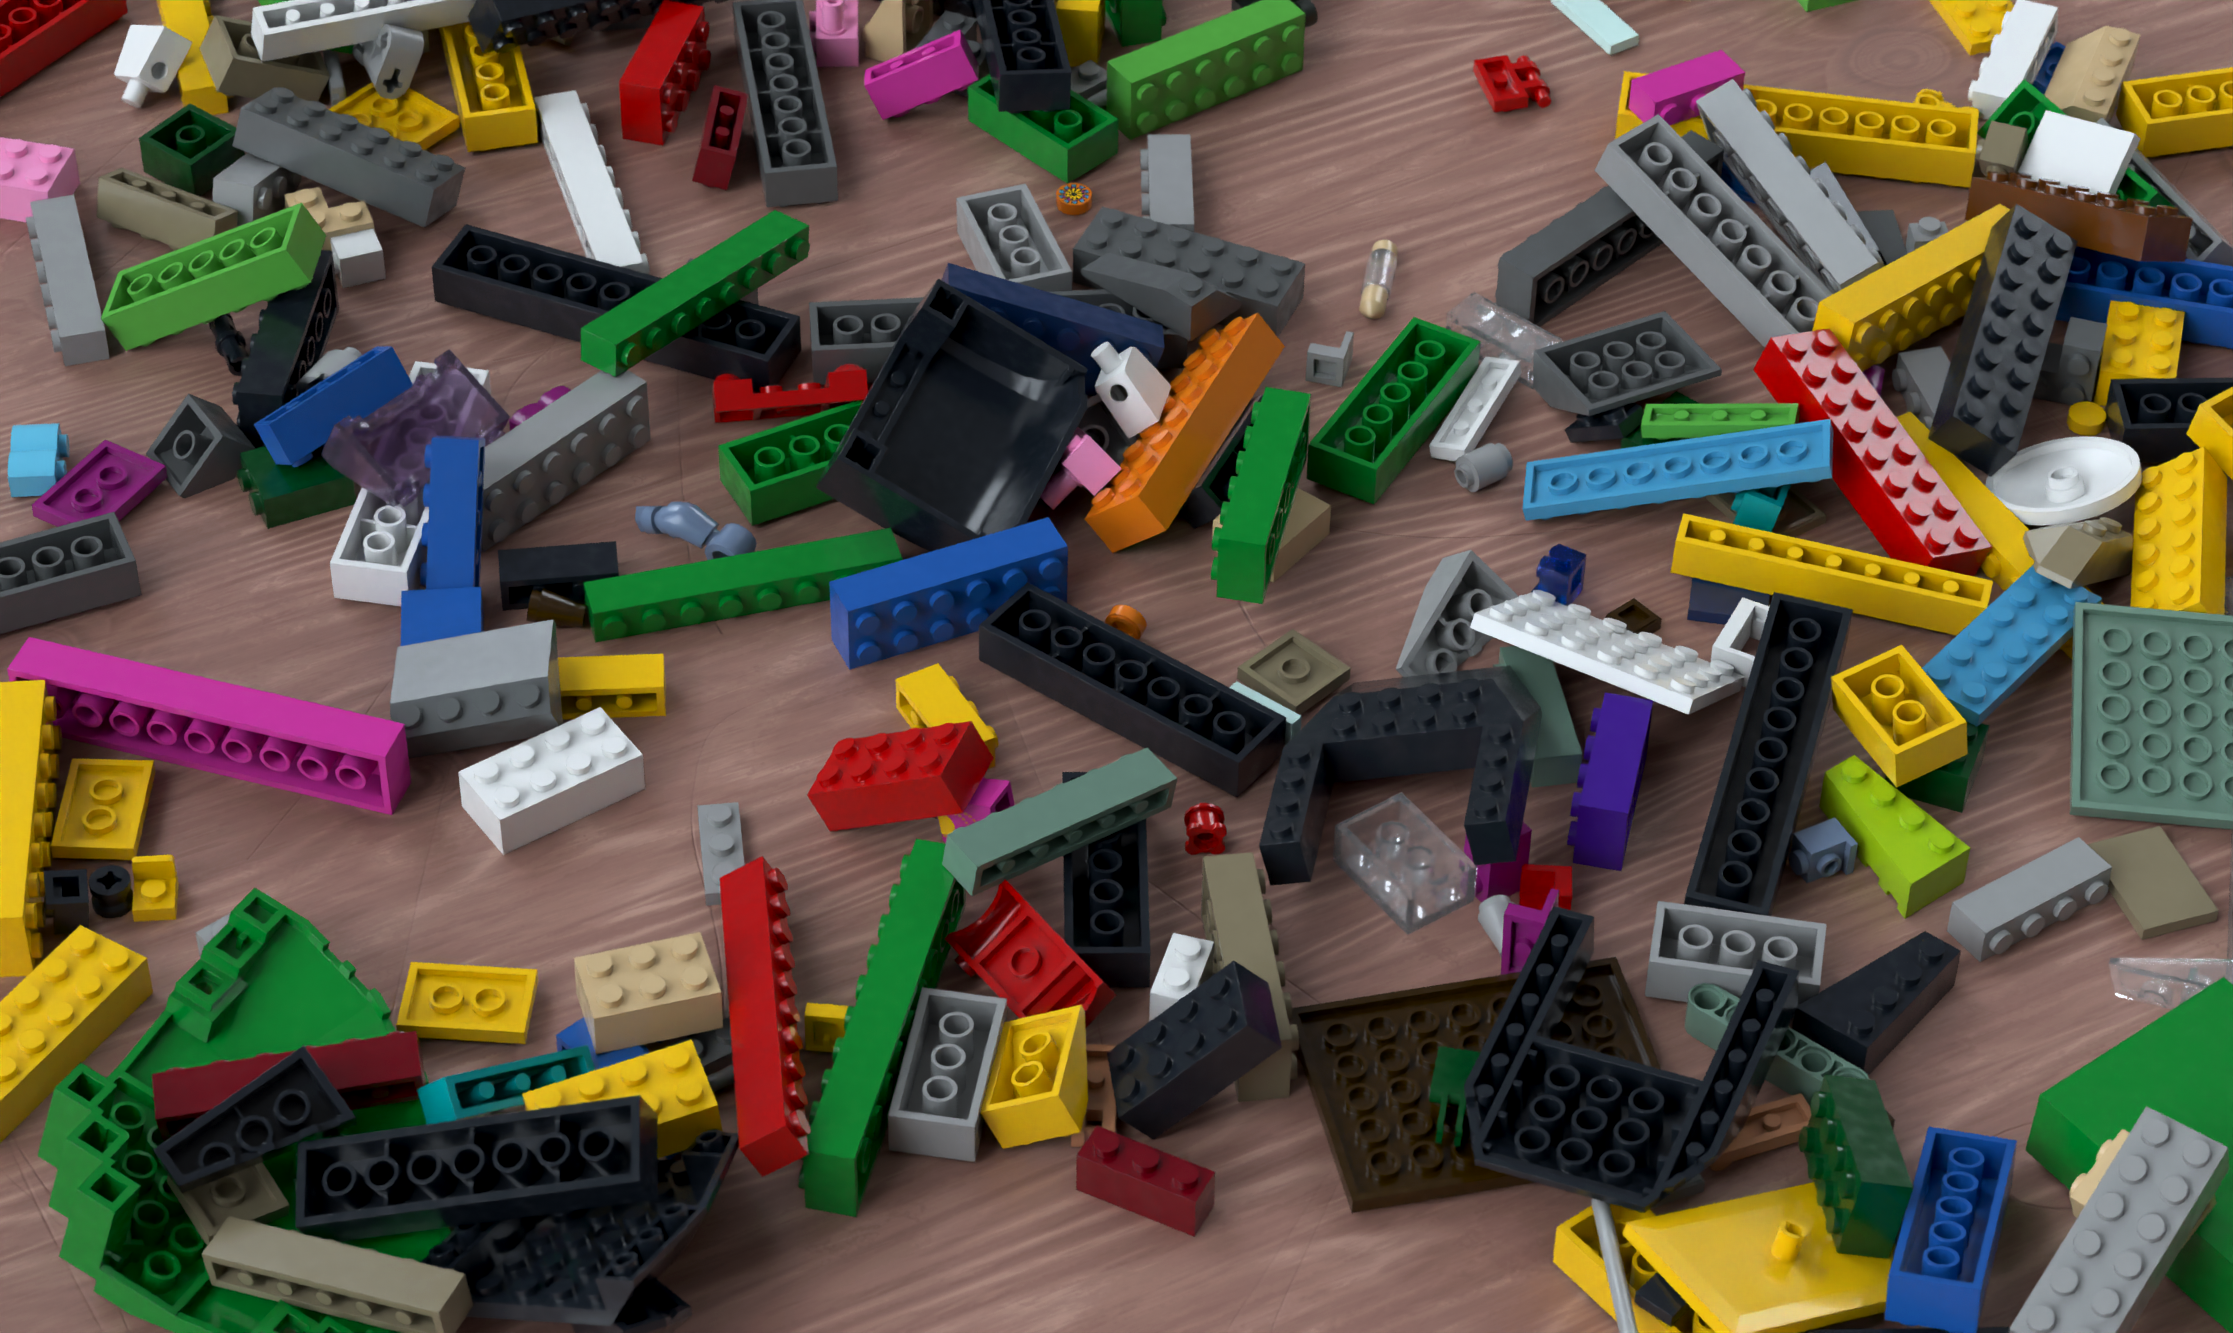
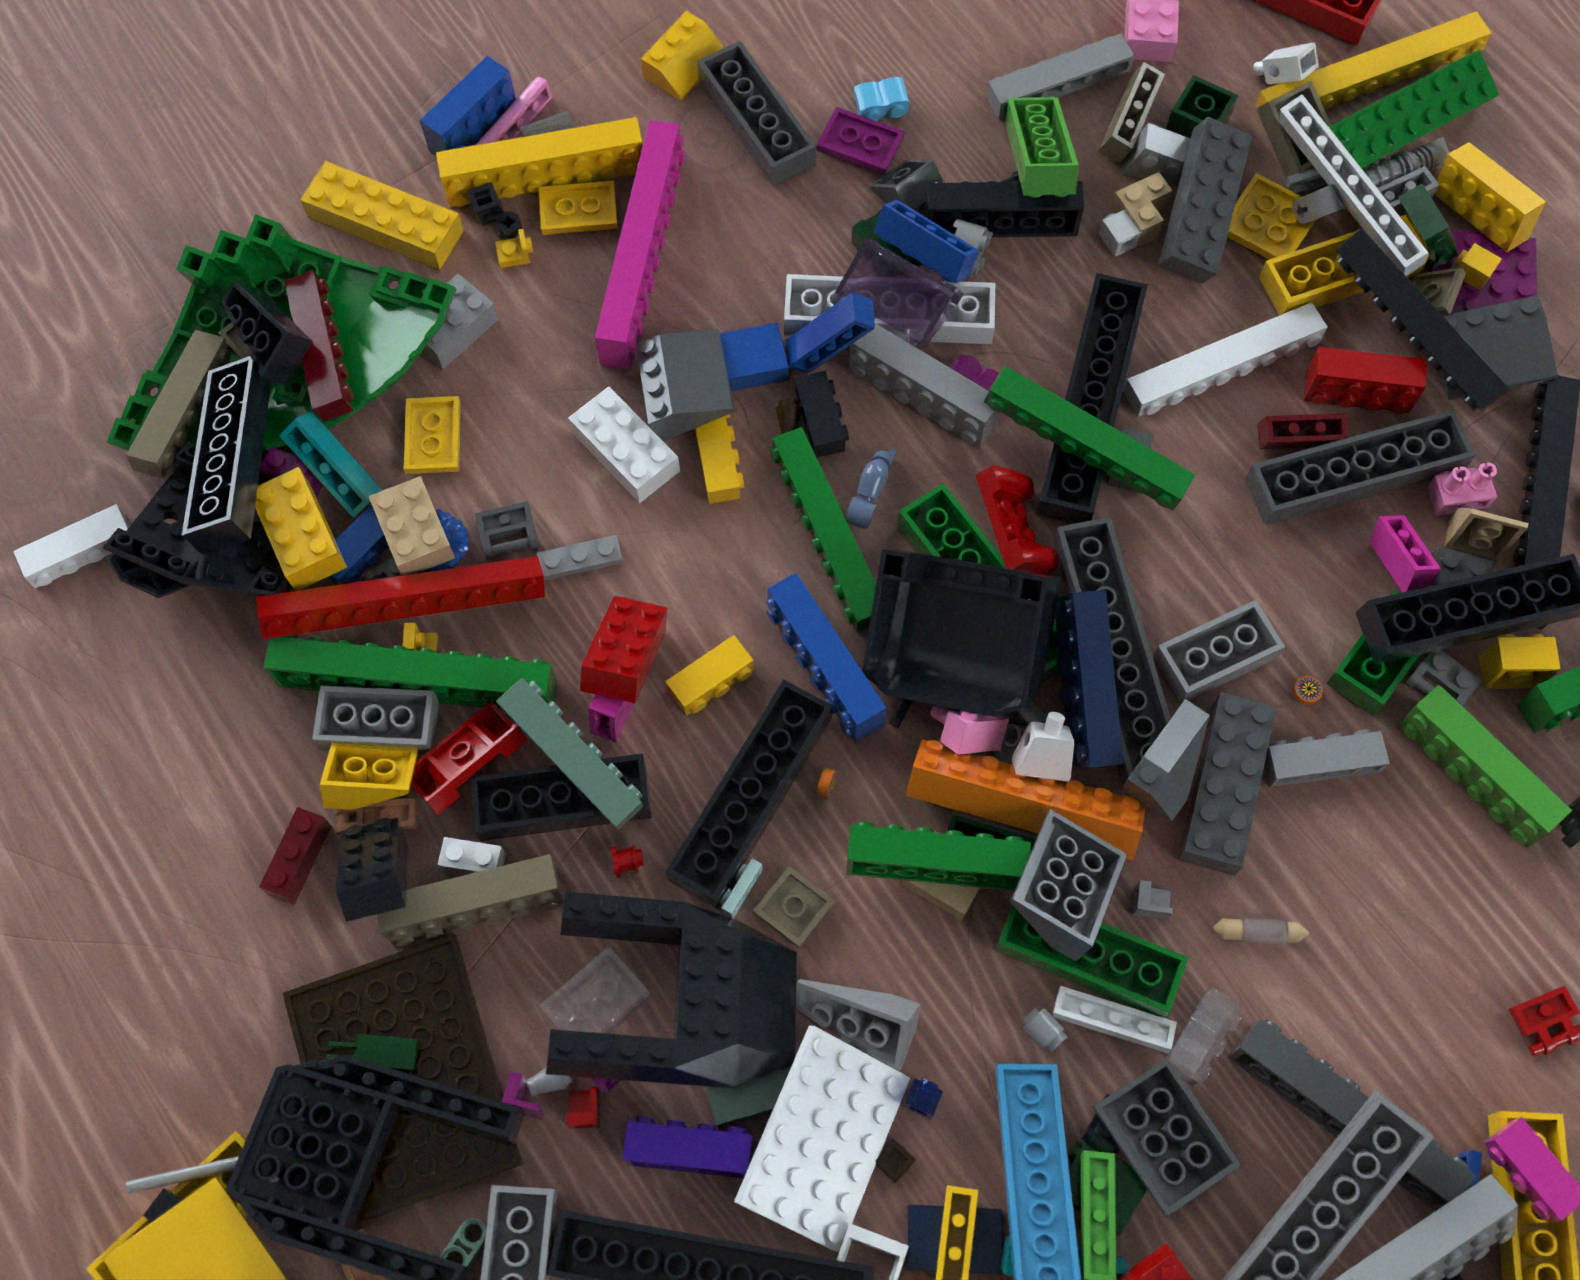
camera: 85 degrees right, 25 degrees up
none -> dark grey plate [475,501,539,560]
none -> dark grey slope [1010,809,1127,961]

